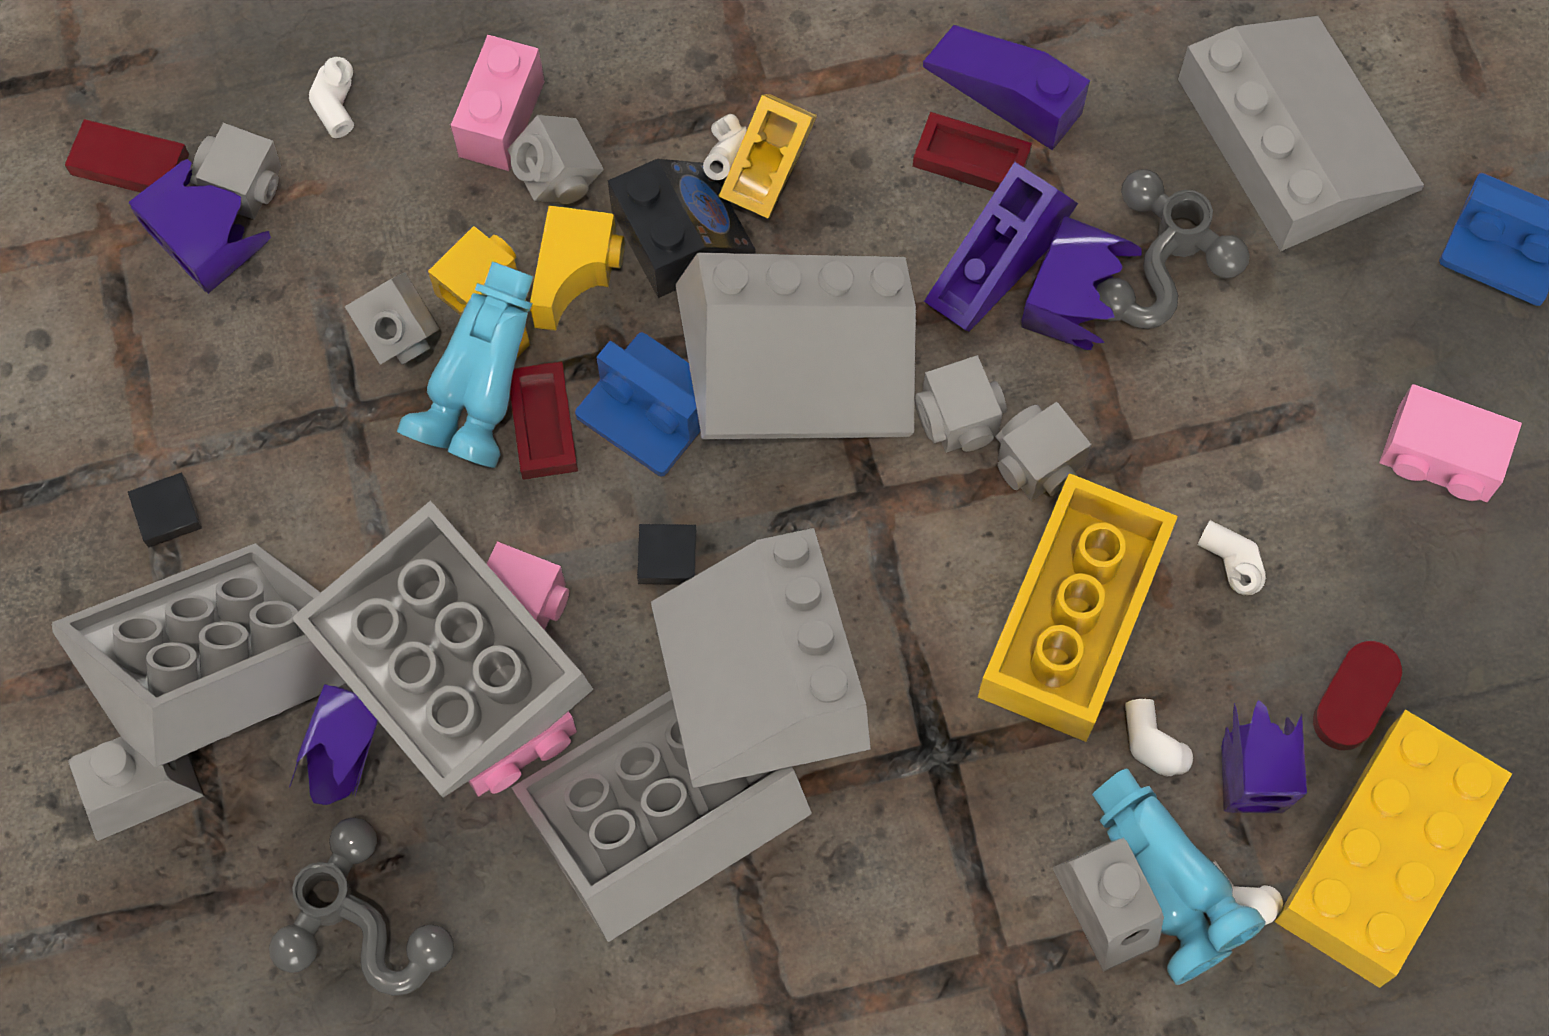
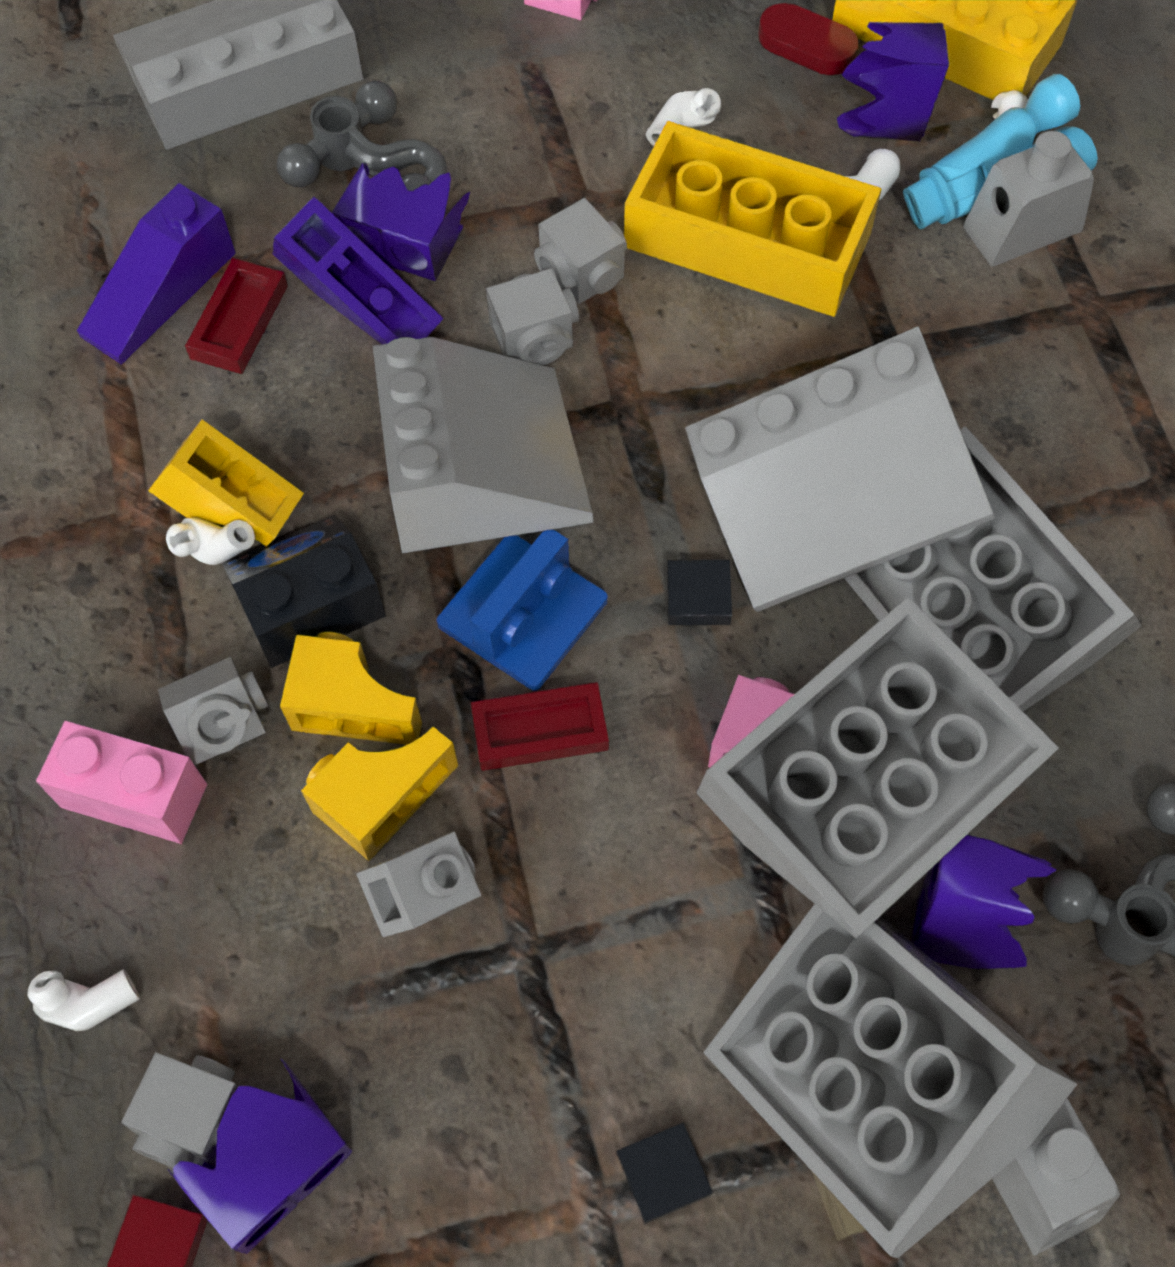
camera: 90 degrees left, 5 degrees down
medium azure piece [397,261,534,468] -> none

